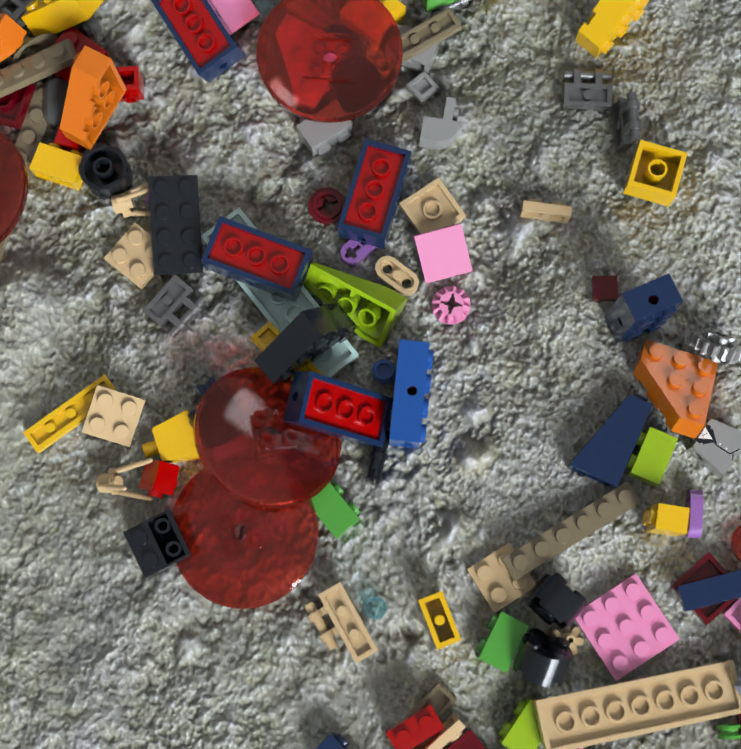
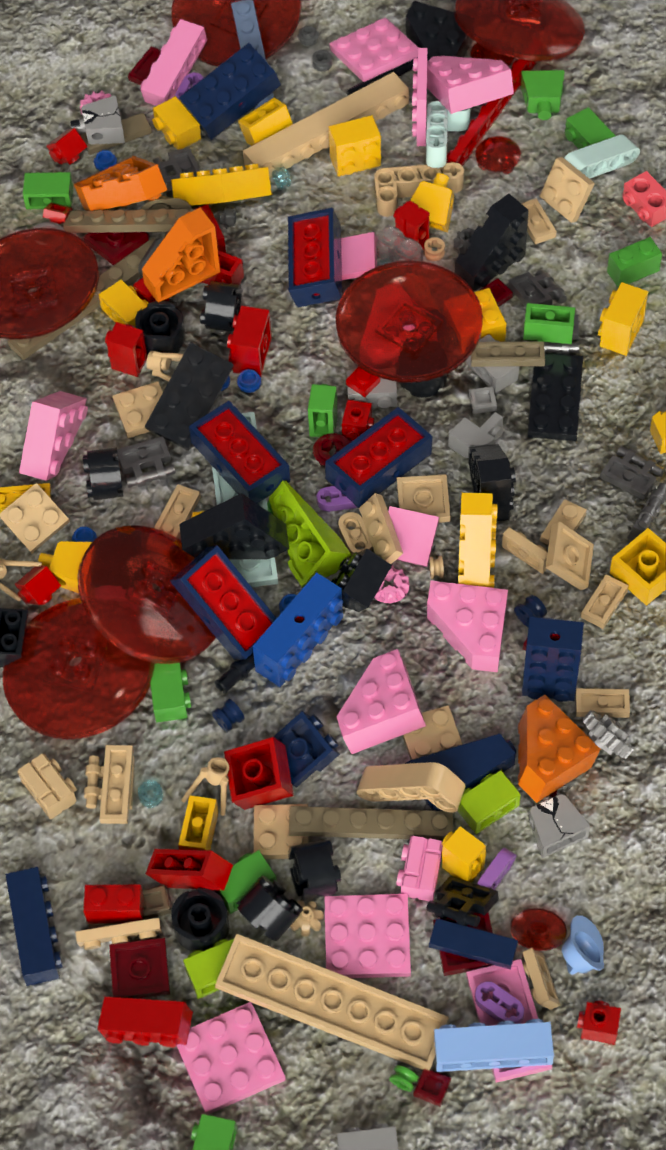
camera: 30 degrees right, 20 degrees down
none -> tan brick [17,754,77,819]
none -> bright pink brick [19,391,88,481]
none -> blue plate [72,527,97,542]
none -> black brick [83,447,123,501]
none -> red brick [105,322,147,377]
none -> red brick [145,849,233,891]
none -> tan plate [146,484,201,557]
none -> black brick [171,888,229,952]
none -> tan plant [181,757,229,816]
none -> black brick [200,281,242,332]
none -> dark blue wheel [212,699,245,732]
none -> red brick [224,737,294,810]
none -> red brick [227,305,272,377]
none -> blue plate [237,369,261,393]
none -> dark blue plate [273,711,340,787]
none -> bright green brick [308,384,338,437]
none -> black slope [331,548,392,612]
none -> bright pink brick [336,649,426,754]
none -> red brick [342,400,375,440]
none -> red plate [346,364,380,397]
none -> tan beam [356,762,465,813]
none -> tan plate [359,493,403,564]
none -> bright pink brick [396,836,443,901]
none -> tan plate [402,705,463,760]
none -> black plate [426,876,499,927]
none -> bright pink brick [427,581,508,673]
none -> tan bush [429,556,444,579]
none -> yellow brick [458,492,497,588]
none -> black brick [468,444,516,521]
none -> dark blue wheel [514,595,547,627]
none -> black plate [527,353,583,441]
none -> tan plate [540,499,587,545]
none -> tan plate [545,521,594,591]
none -> tan plate [575,688,630,718]
none -> tan plate [581,574,629,629]

